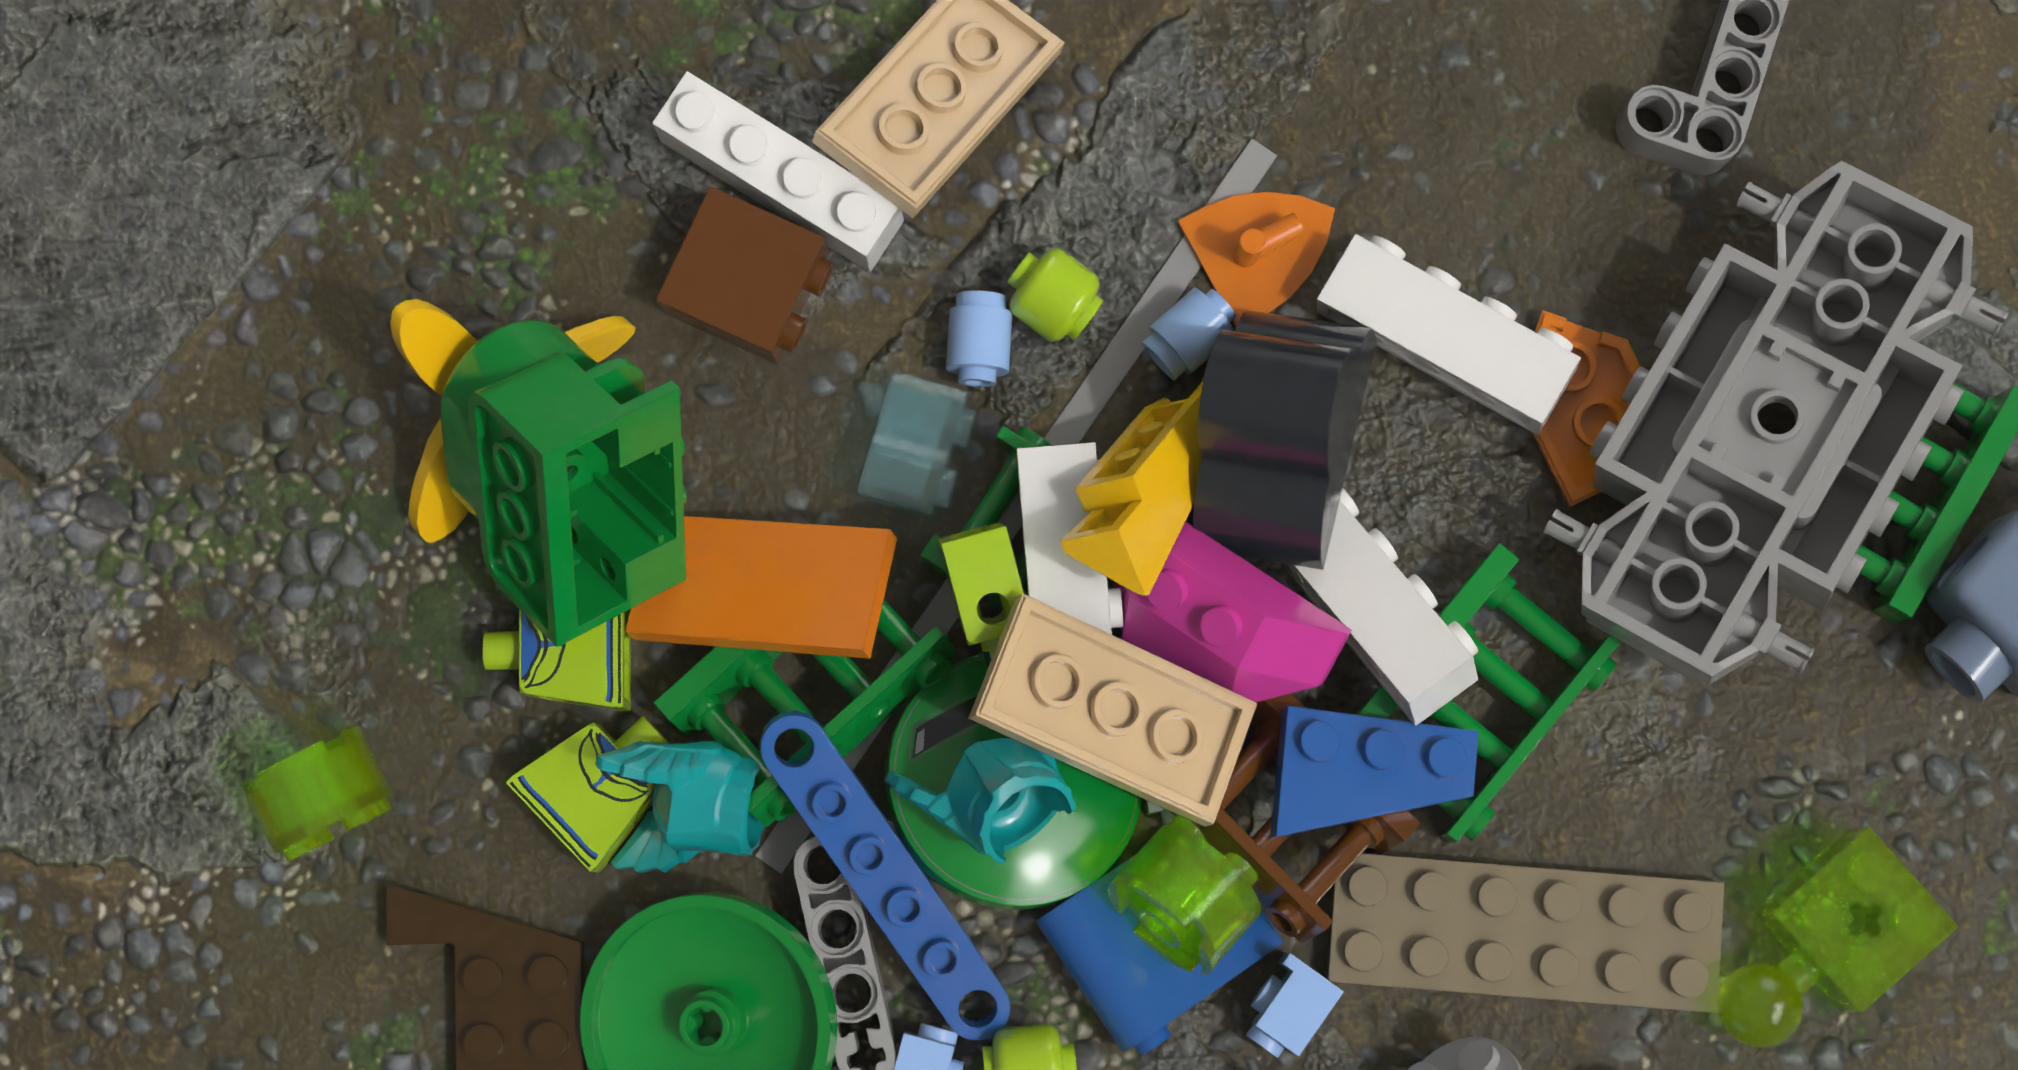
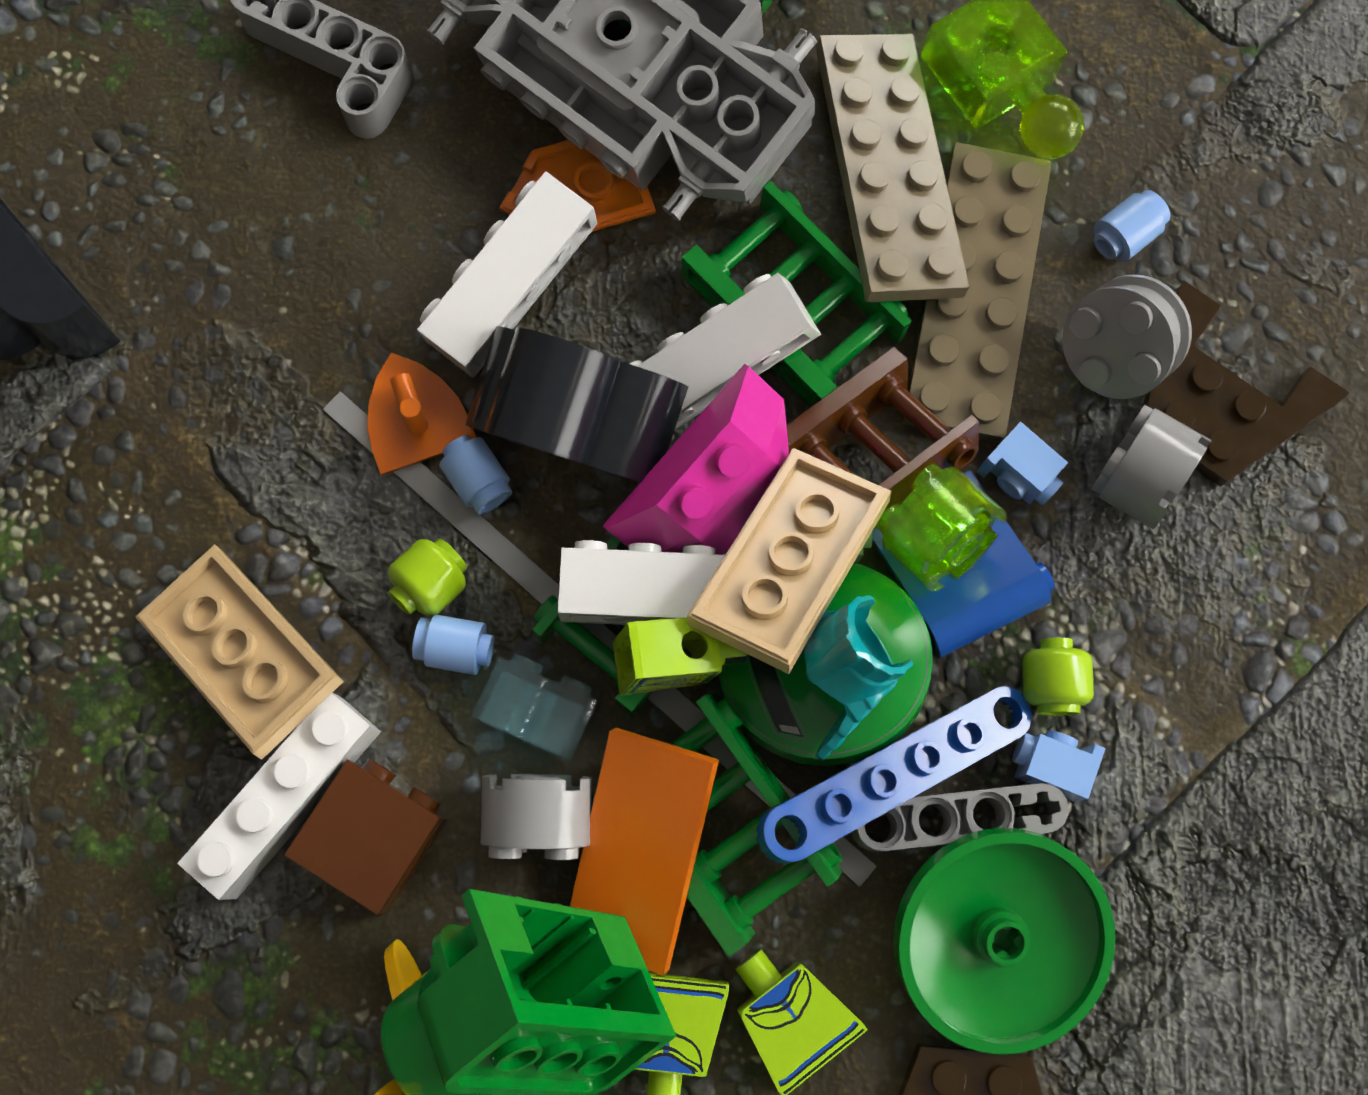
camera: 90 degrees left, 5 degrees down
teal helmet [595,741,765,873] -> none
yellow wedge [1060,378,1204,596] -> none
blue wing [1270,706,1479,839] -> none
none -> light grey brick [480,774,593,860]
none -> plate [816,34,970,302]

